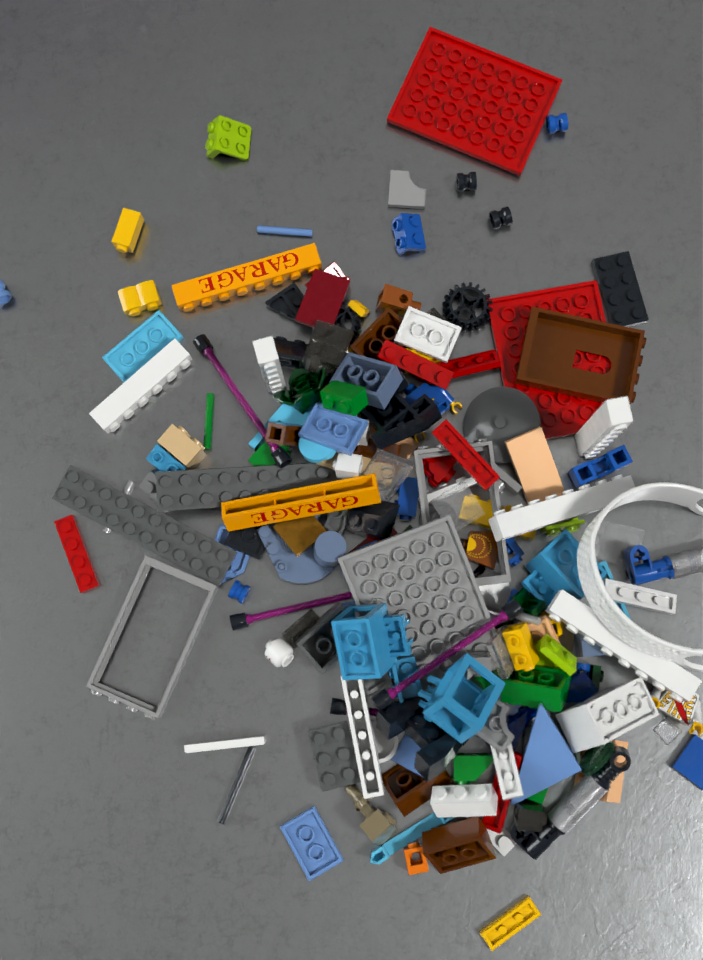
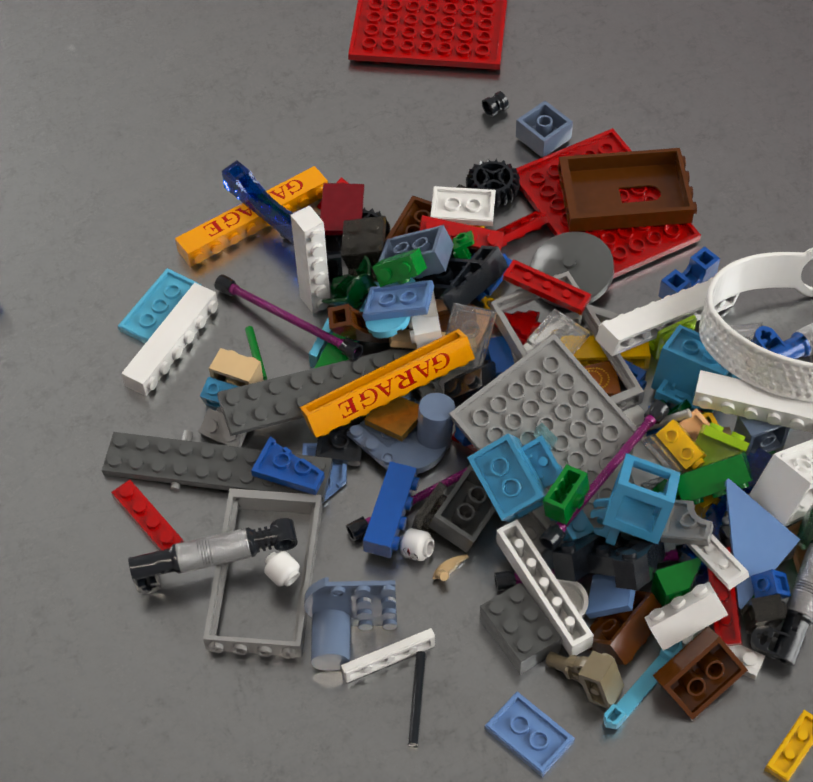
camera: 20 degrees left, 25 degrees down
yellow brick [111,208,144,253] -> none
yellow brick [118,280,162,317] -> none
lime bracket [205,115,251,160] -> none
blue wheel [228,580,251,604] -> none
medium blue bar [257,225,313,237] -> none
yellow tile [348,300,370,317] -> none
dark orange torso [375,284,421,317] -> none
light grey tile [388,170,426,209] -> none
blue bracket [392,213,426,255] -> none
orange brick [404,841,429,875] -> none
black wheel [456,172,477,192] -> none
light nougat tile [504,426,565,506] -> none
blue wheel [546,113,568,134] -> none
white brick [574,396,633,459] -> none
black plate [592,251,649,327] -> none
none -> piece [128,518,298,594]
none -> clear blue arch [221,160,294,244]
none -> blue wing [251,436,325,495]
none -> white head [264,551,300,587]
none -> sand blue piece [304,577,397,671]
none -> blue brick [363,461,420,558]
none -> tan bar [432,554,469,581]
none -> green bracket [453,231,474,259]
none -> sand blue brick [516,101,573,157]
none -> clear light blue tile [533,423,558,448]
none -> green brick [543,464,590,525]
none -> blue bracket [751,569,791,600]

